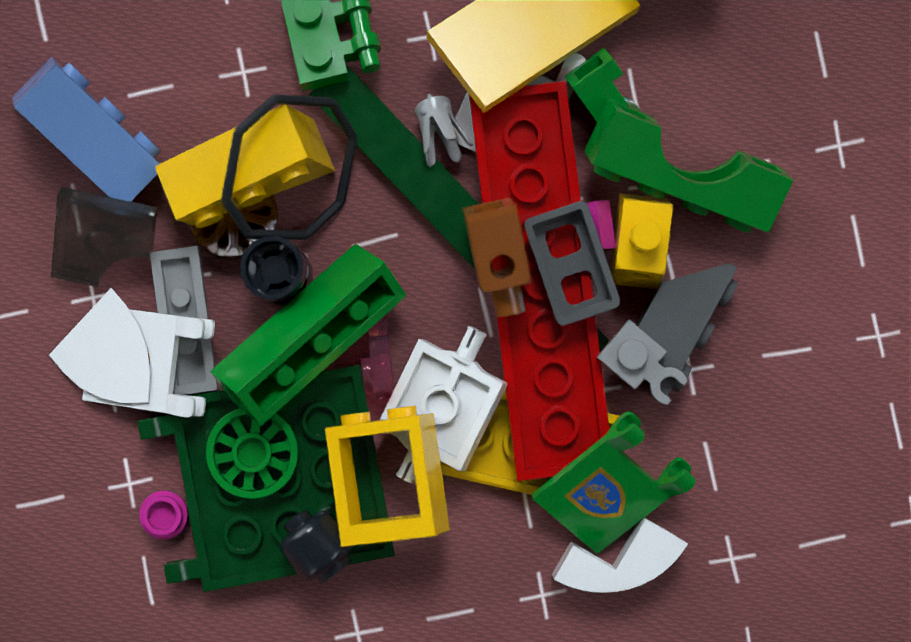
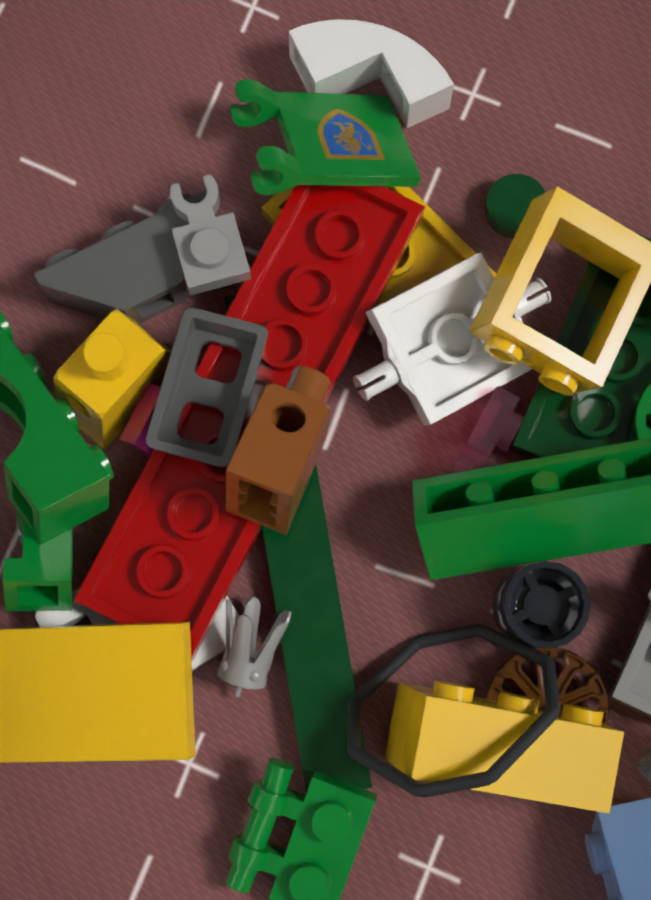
camera: 145 degrees left, 10 degrees down
none -> dark green tile [485,174,546,239]

